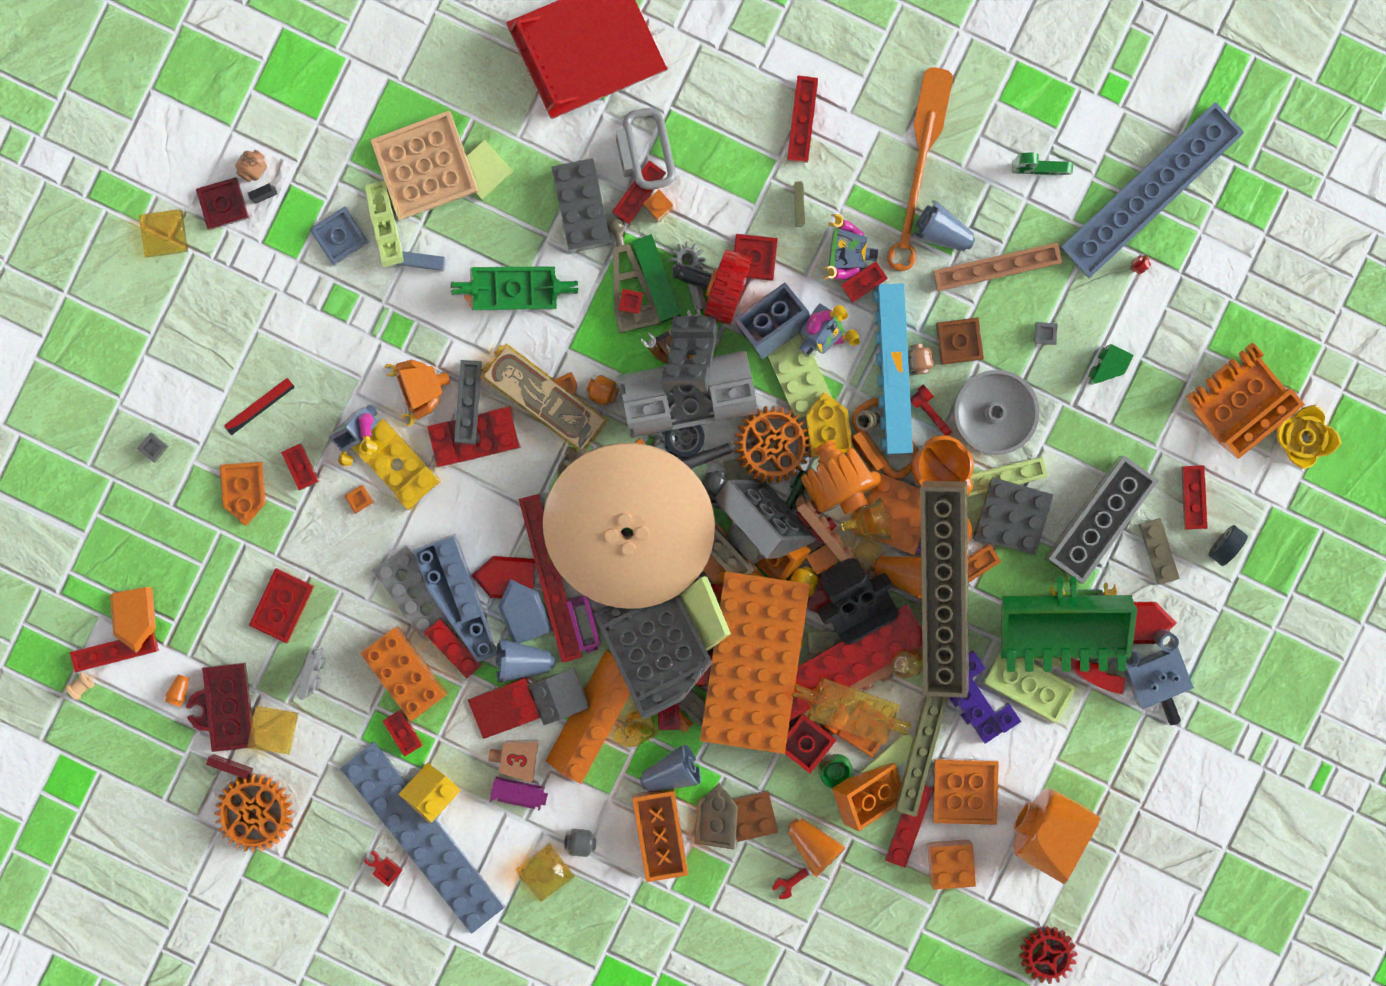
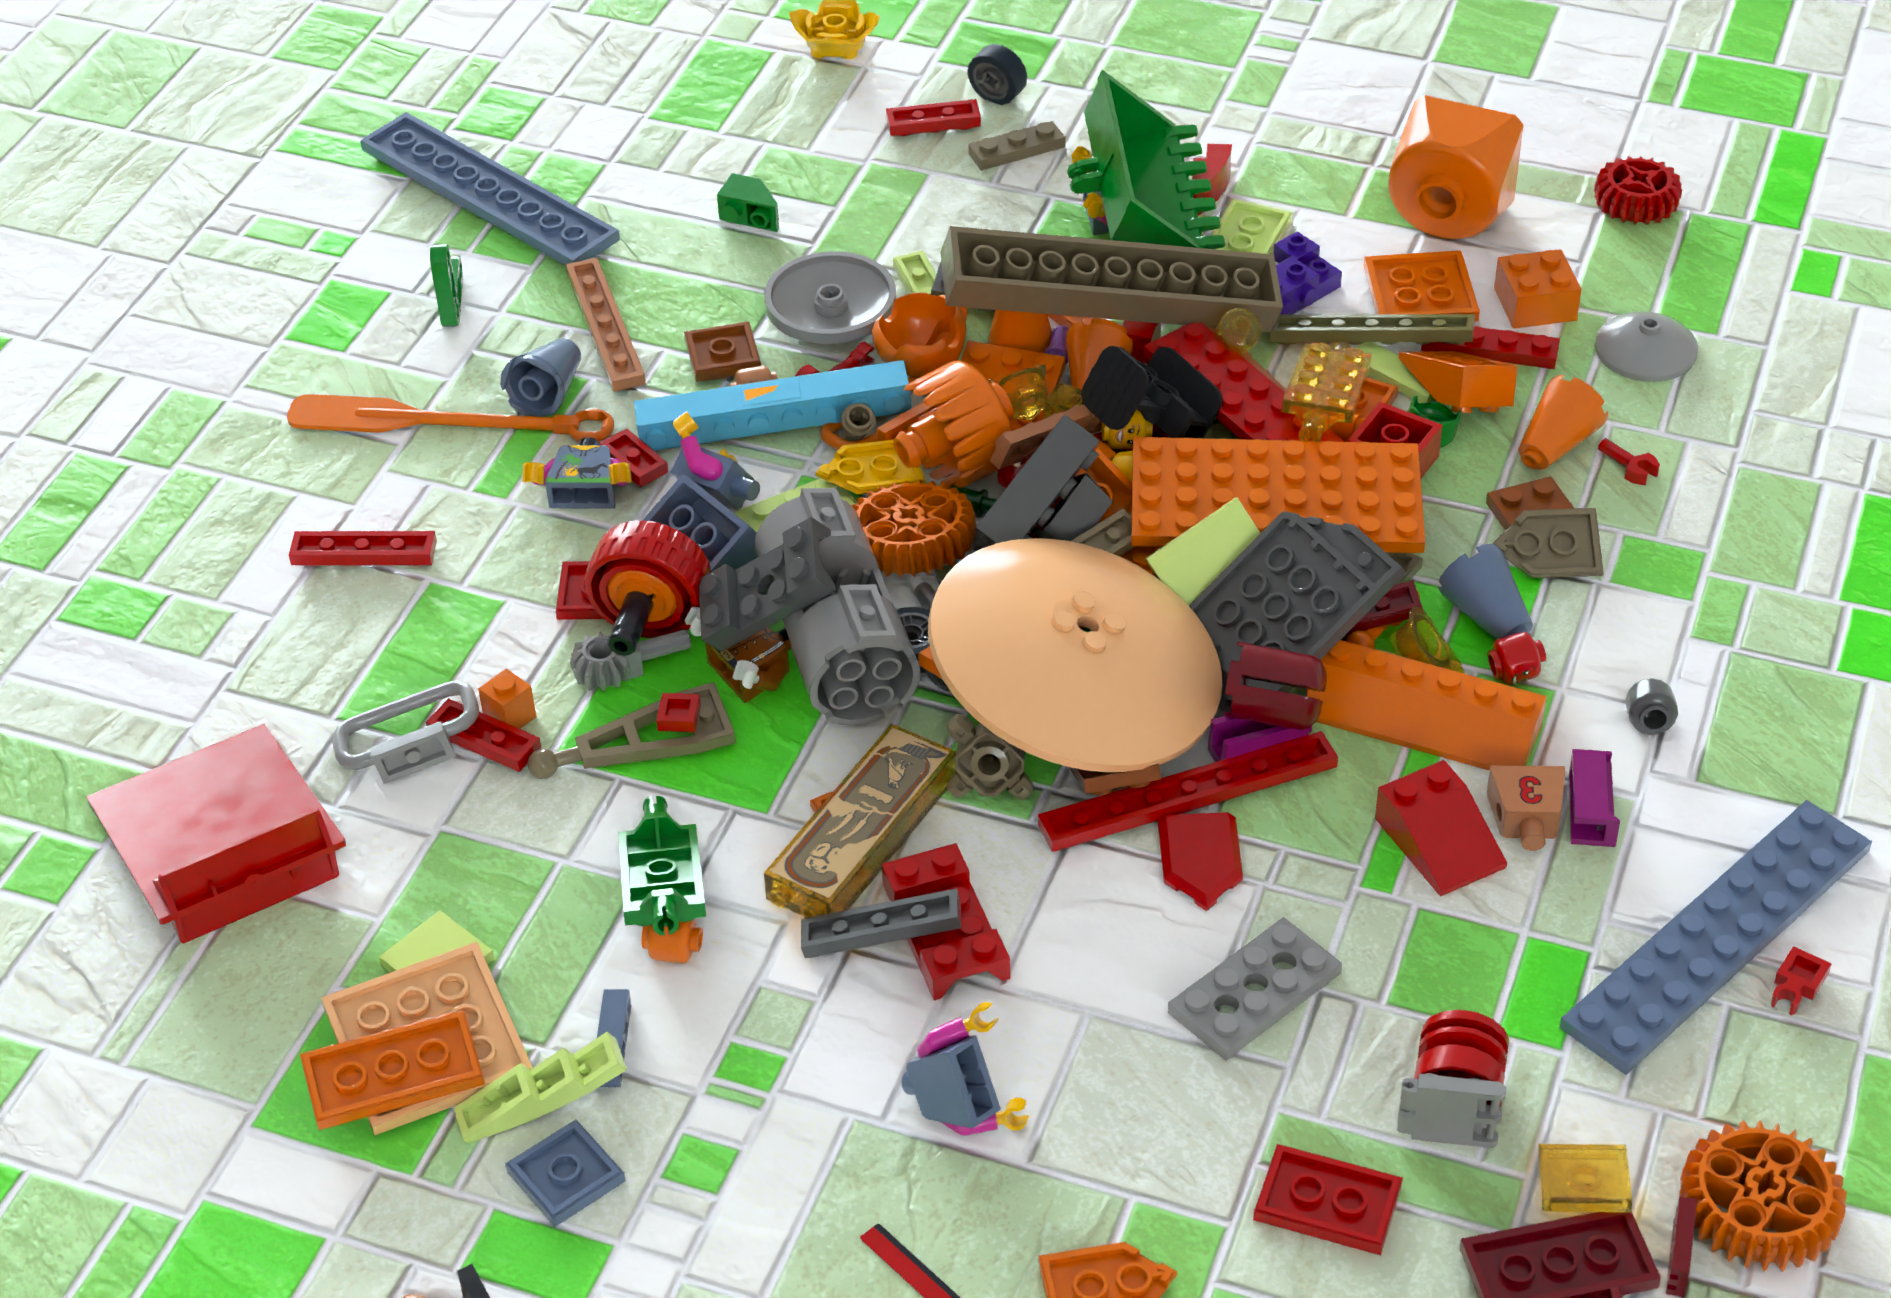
camera: 95 degrees left, 45 degrees down
red plate [281,443,320,491] -> none
orange tile [344,485,374,514] -> none
yellow piece [352,419,442,510] -> none
orange brick [360,626,448,721] -> none
red plate [382,709,424,757] -> none
orange torso [384,360,450,426] -> none
yellow slope [398,763,461,823] -> none
sand blue wedge [413,534,498,662] -> none
red plate [424,618,483,679] -> none
sand blue cone [496,639,554,682] -> none
sand blue tile [498,579,553,643] -> none
clear yellow slope [515,843,575,902] -> none
dark grey slope [529,667,590,725] -> none
dark grey brick [552,158,611,253] -> none
orange head [586,375,619,406] -> none
green slope [632,234,681,323] -> none
orange brick [632,789,688,882] -> none
olive tile [794,181,805,227] -> none
flat silver plate [1034,322,1058,345] -> none
light grey brick [1044,456,1159,584] -> none
sand blue piece [1116,629,1194,726] -> none
red plate [1130,255,1151,275] -> none
orange slope [1186,342,1305,459] -> none
none -> orange tile [300,1010,485,1130]
none -> dark red cylinder [1223,641,1327,730]
none -> red wheel [1414,1010,1509,1108]
none -> red head [1487,632,1546,685]
none -> light grey dish [1595,311,1698,382]

